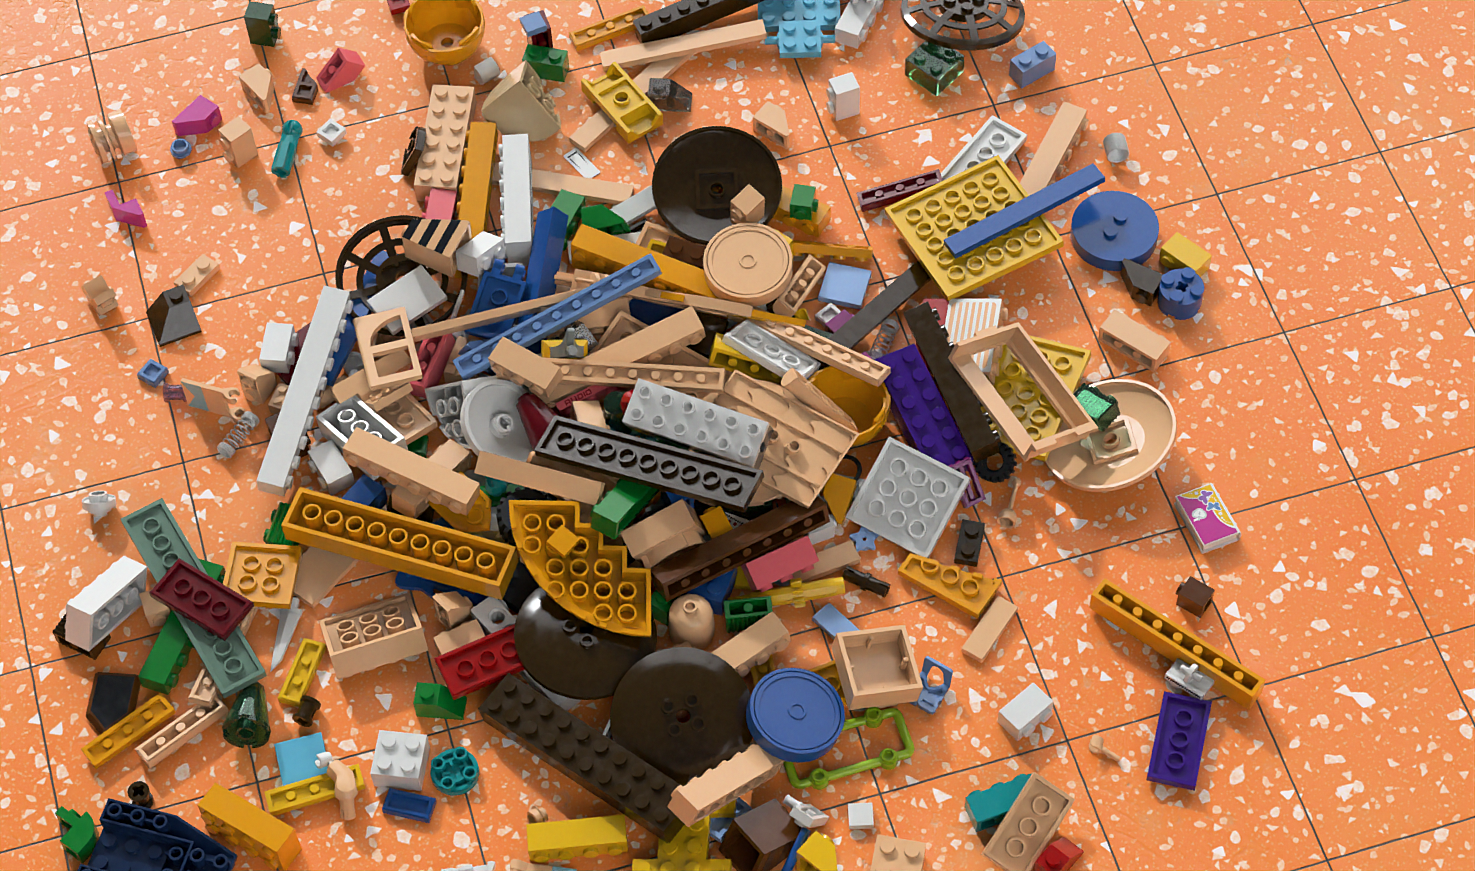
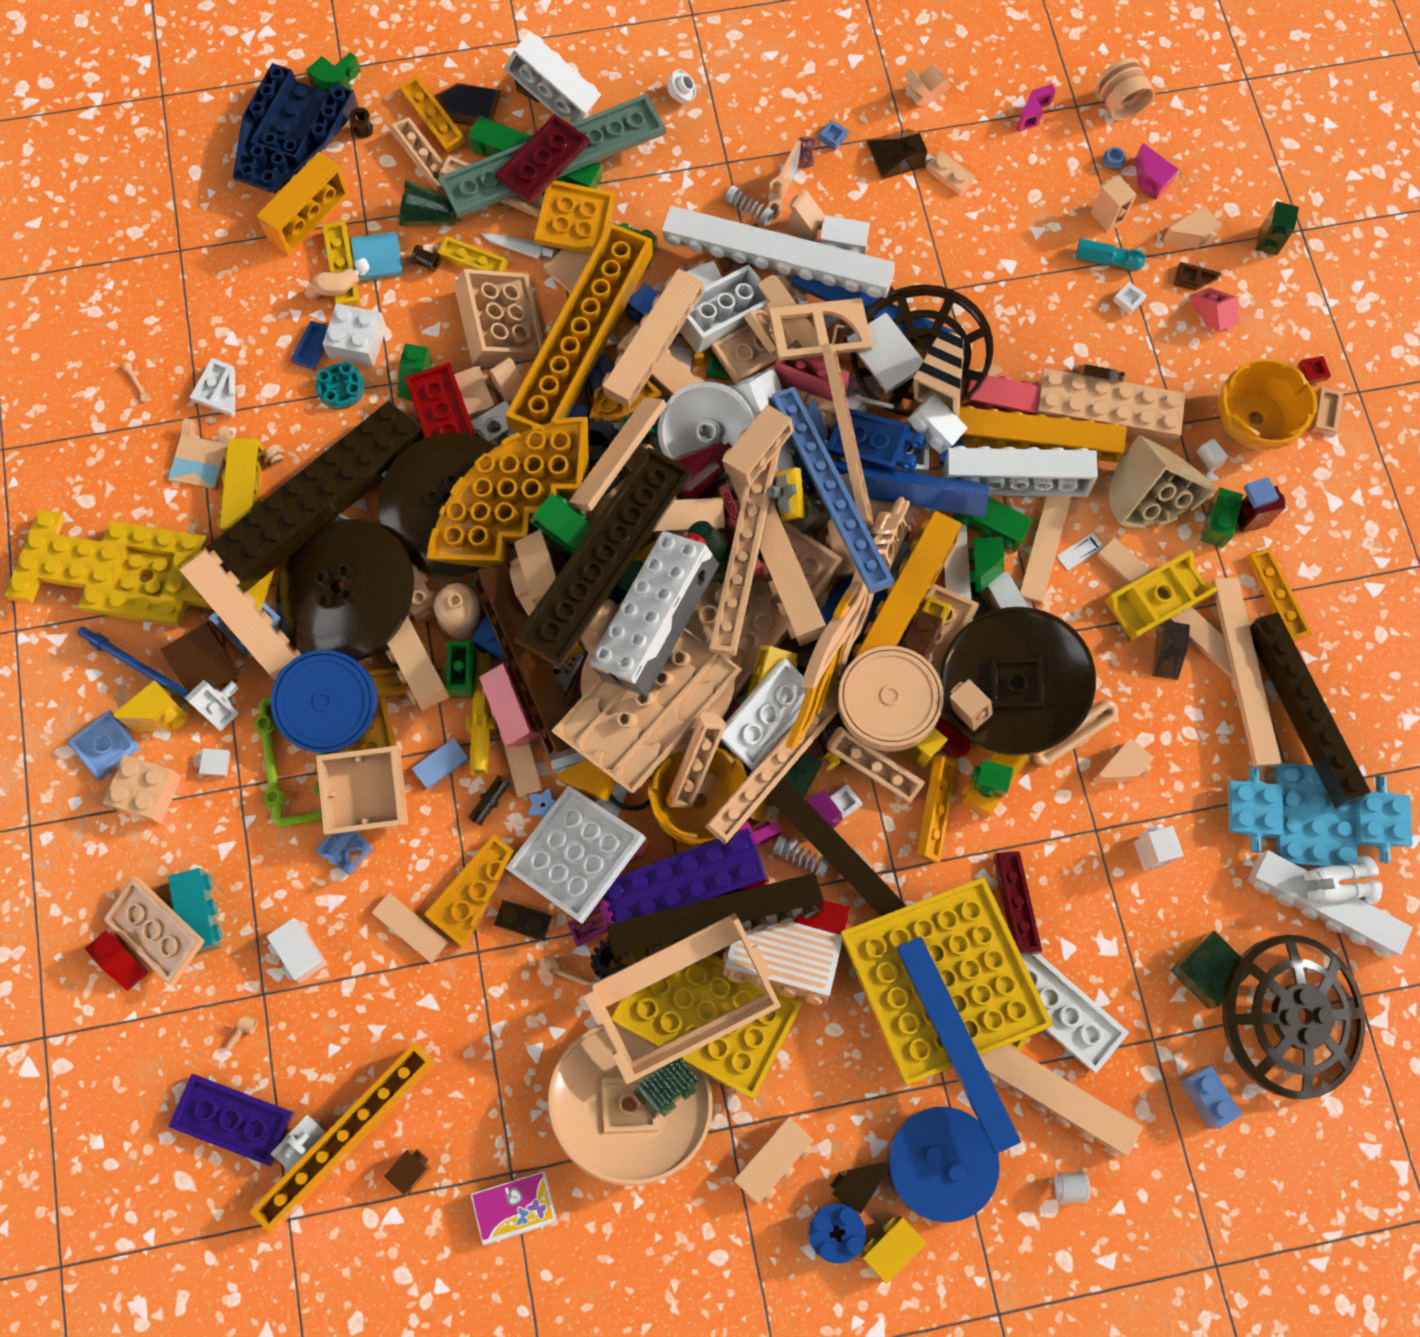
camera: 90 degrees right, 15 degrees up
light orange tile [546,525,580,559] -> none
light blue tile [818,262,872,310] -> none

